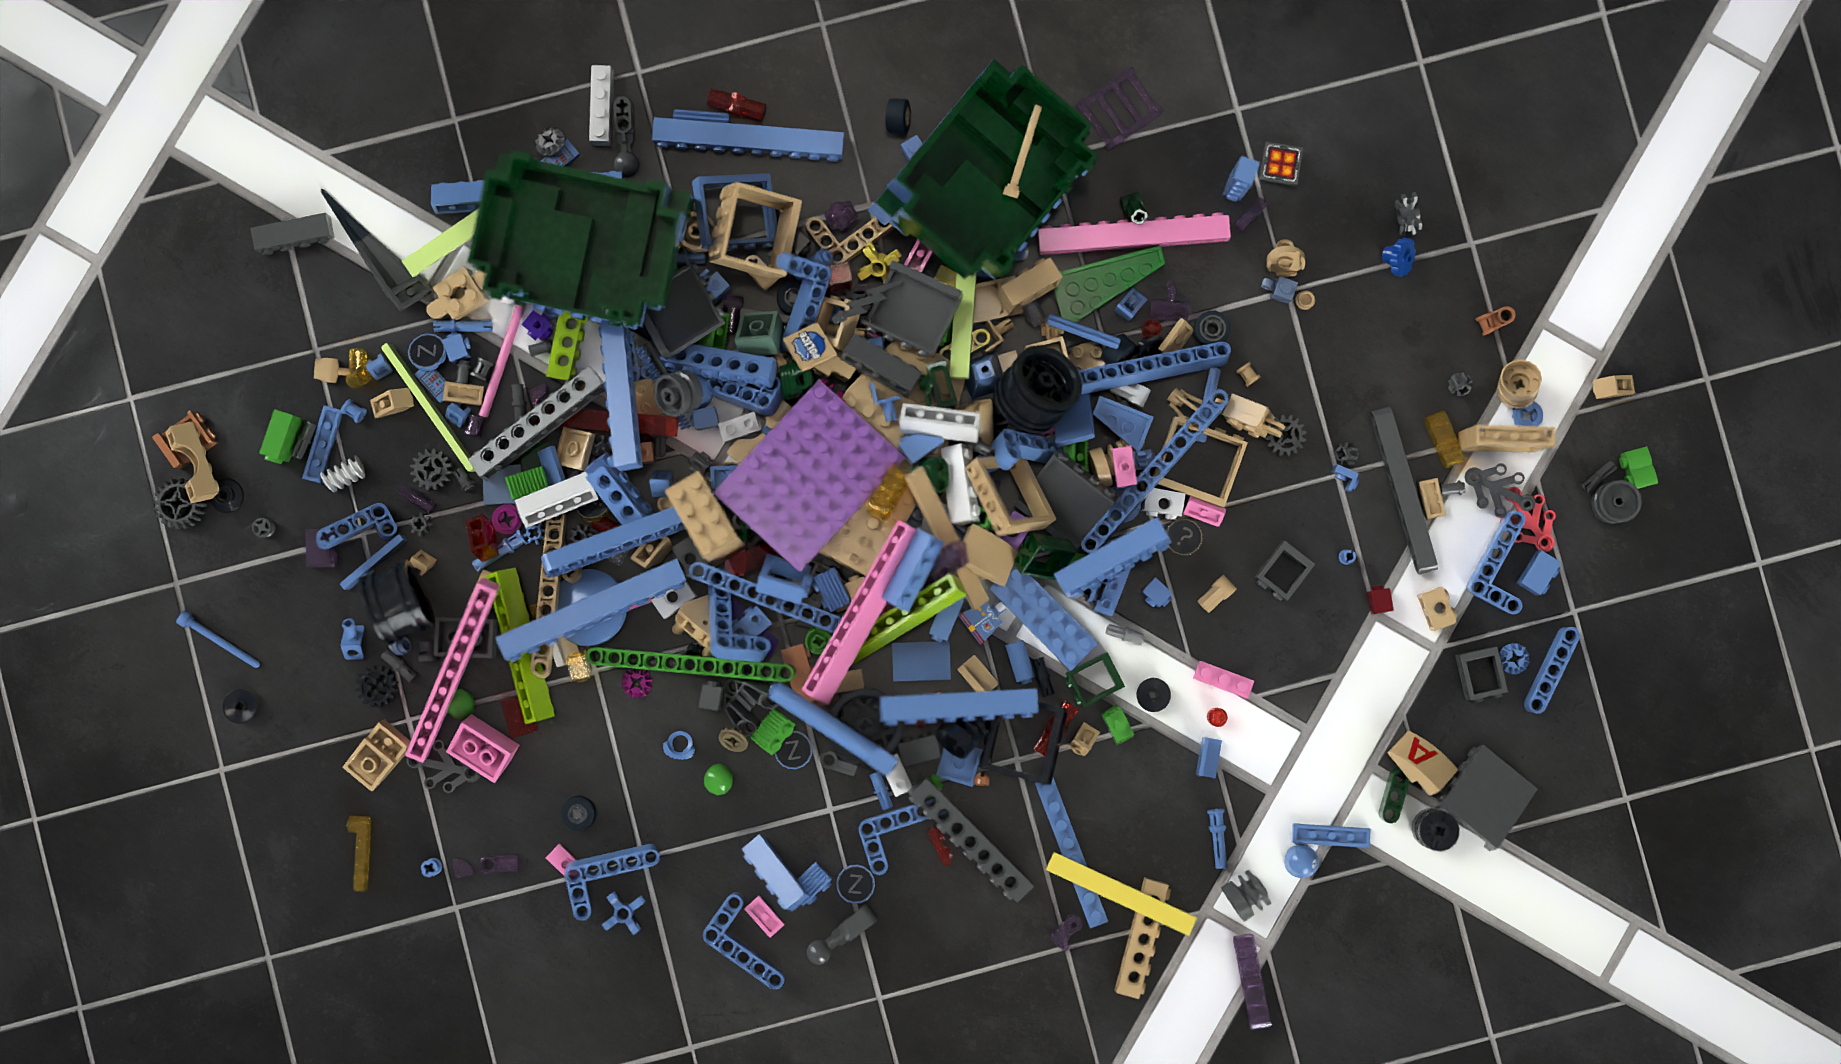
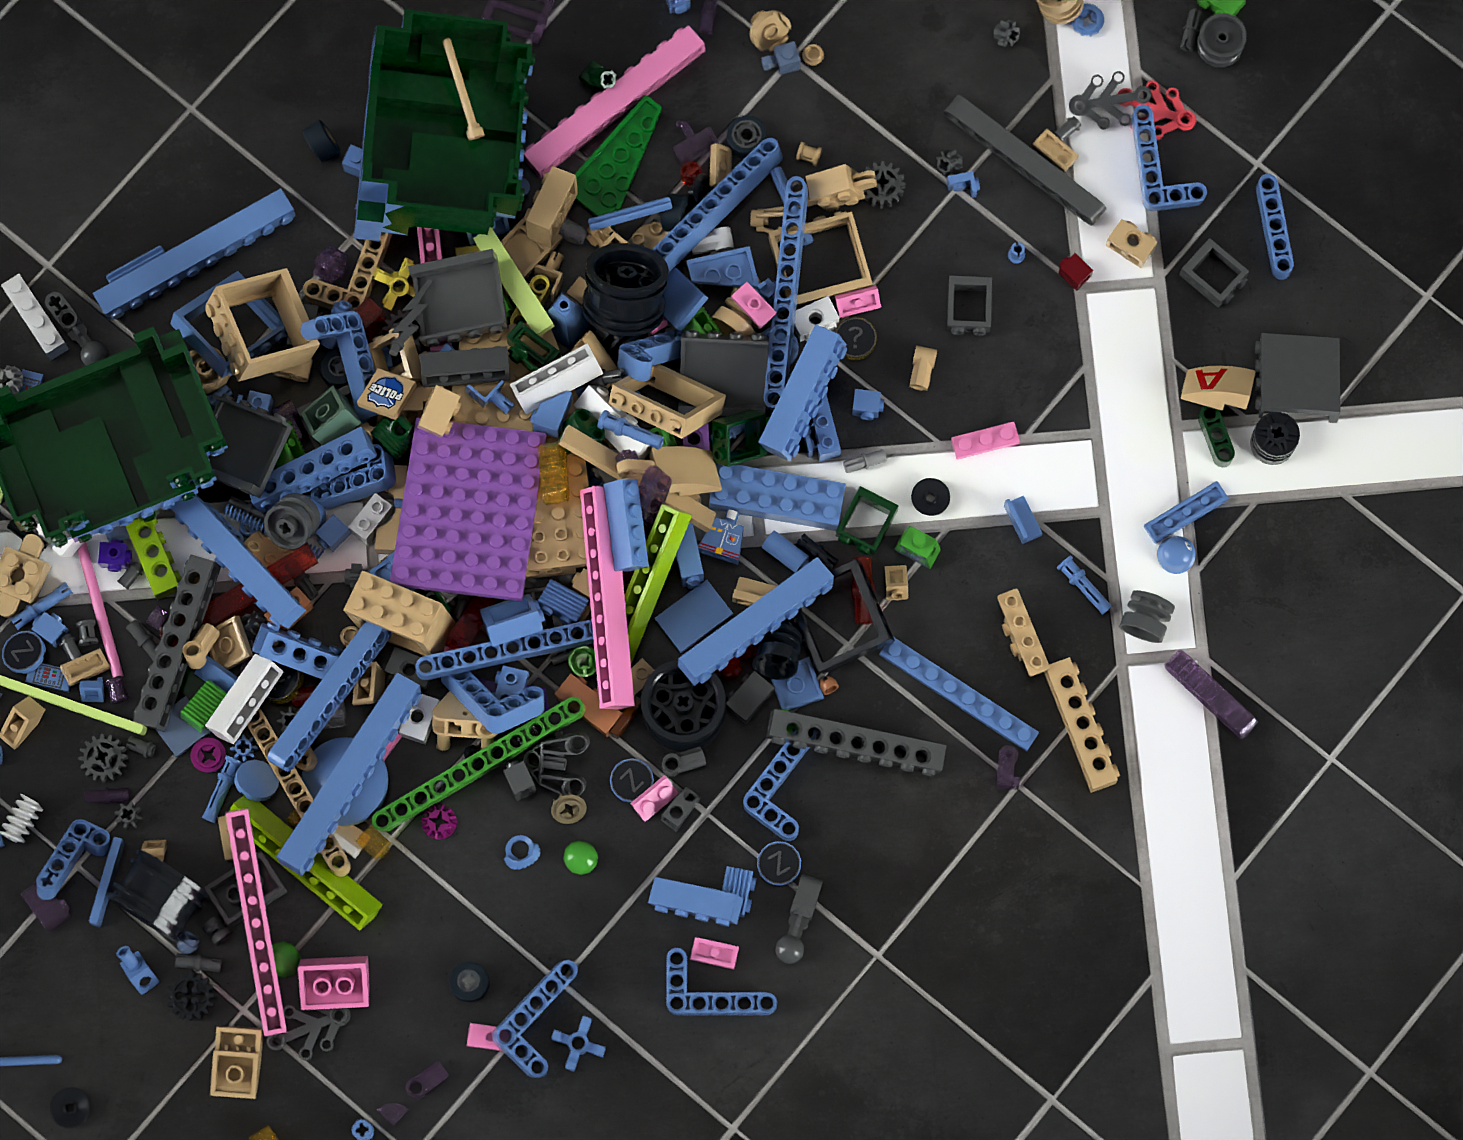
camera: 35 degrees left, 10 degrees down
clear red brick [465,514,499,562] -> none
clear red plate [500,697,538,739] -> none
medium blue slope [650,470,674,497] -> none
clear red piece [707,88,766,121] -> none
bright green brick [750,708,796,755] -> none
medium blue brick [768,682,899,777] -> none
medium blue axle [869,771,893,810] -> none
white brick [886,753,913,797] -> none
clear red plate [927,826,953,867] -> none
light yellow tile [1046,852,1197,936] -> none
medium blue slope [1114,288,1148,322] -> none
clear red wheel [1207,707,1228,727] -> none
clear yellow beam [1424,410,1465,469] -> none
tan window [1458,425,1555,453] -> none
medium blue gear [1499,643,1530,674] -> none
medium blue brick [1516,550,1561,596] -> none
none -> tan piece [182,623,220,669]
none -> medium blue tile [234,760,279,802]
none -> tan brick [417,385,462,438]
none -> medium blue pin [598,410,664,450]
none -> clear purple tile [615,449,639,463]
none -> tan beam [616,459,657,479]
none -> bright pink plate [630,776,679,822]
none -> dark grey leg [661,787,701,832]
none -> tan bracket [997,589,1050,676]

